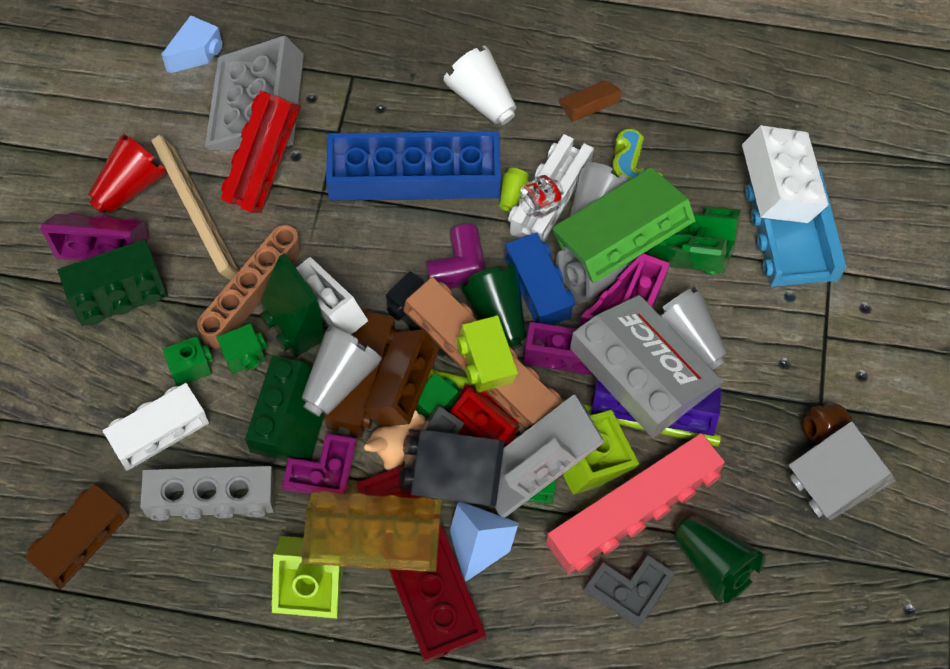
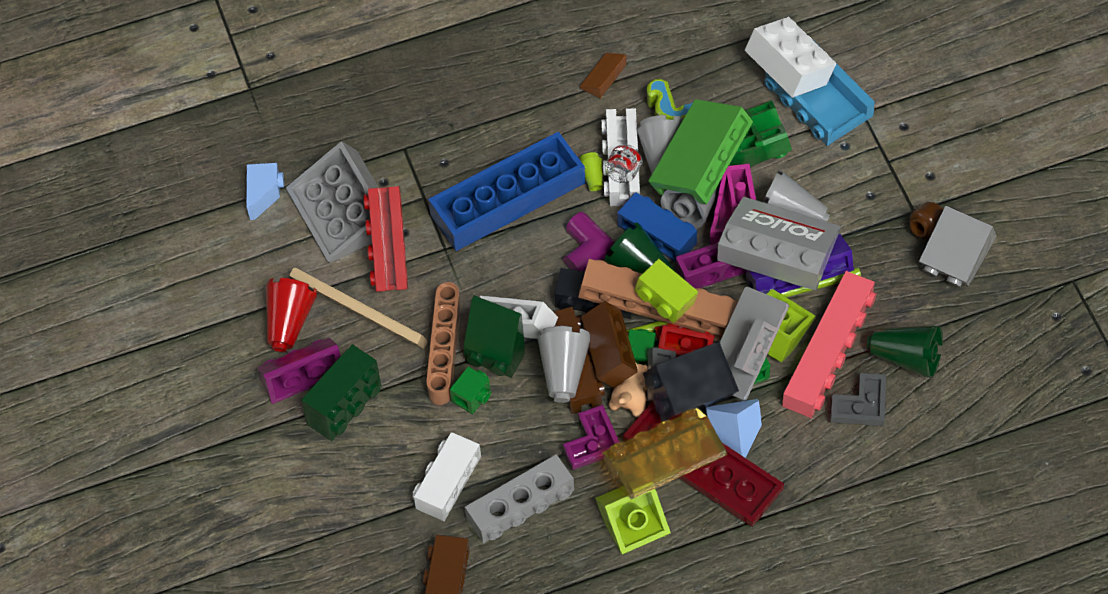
camera: 25 degrees left, 5 degrees down
green brick [162,336,214,386] -> none
dark green slope [245,355,325,461] -> none
white cone [443,46,516,125] -> none

